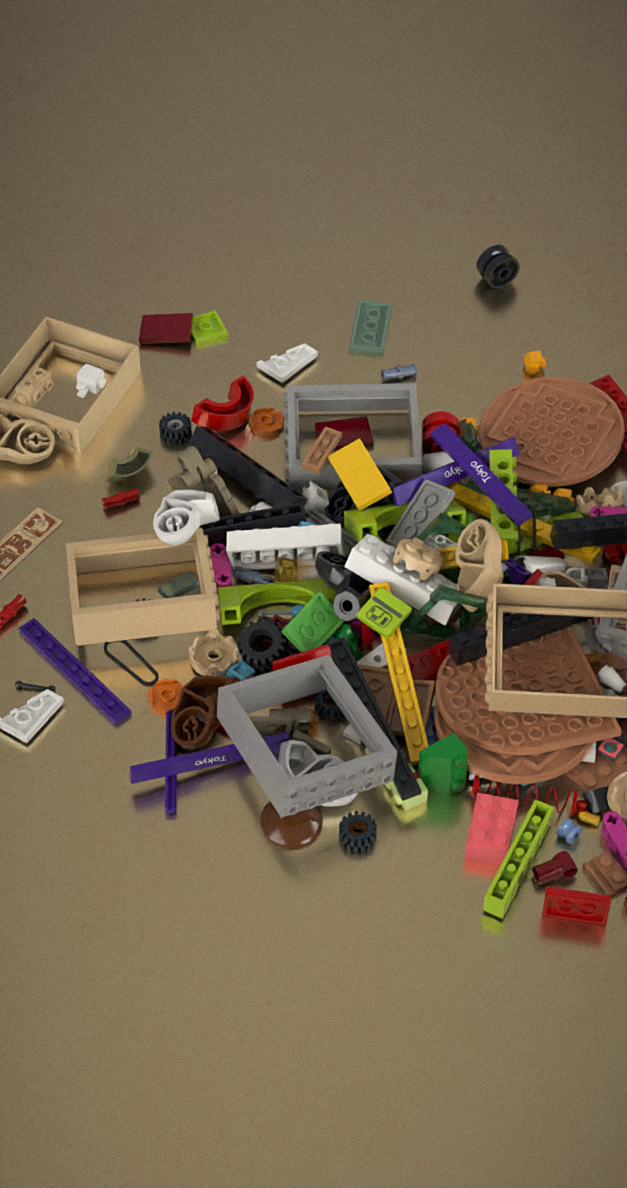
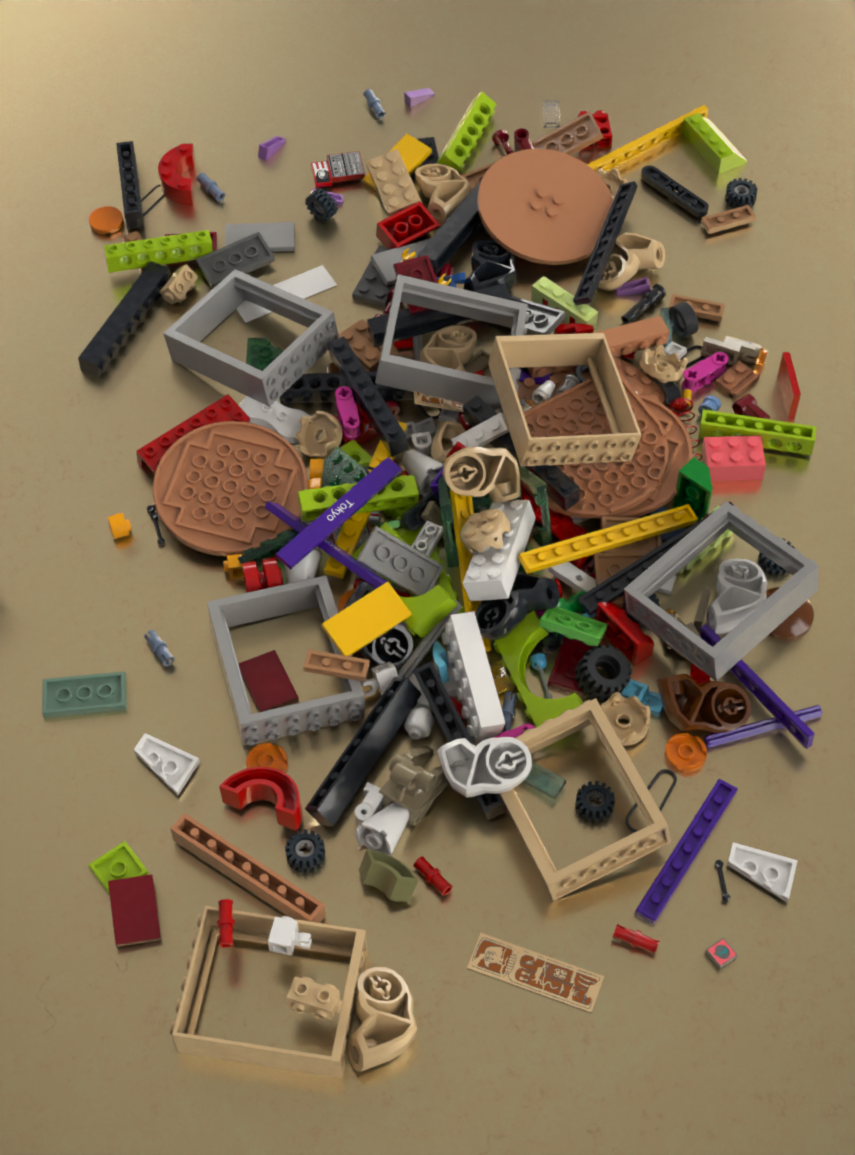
camera: 105 degrees left, 5 degrees up
lime tile [356,587,412,639] -> none
none -> nougat brick [171,813,326,923]
none -> red pin [217,899,235,948]
none -> white cone [355,802,410,855]

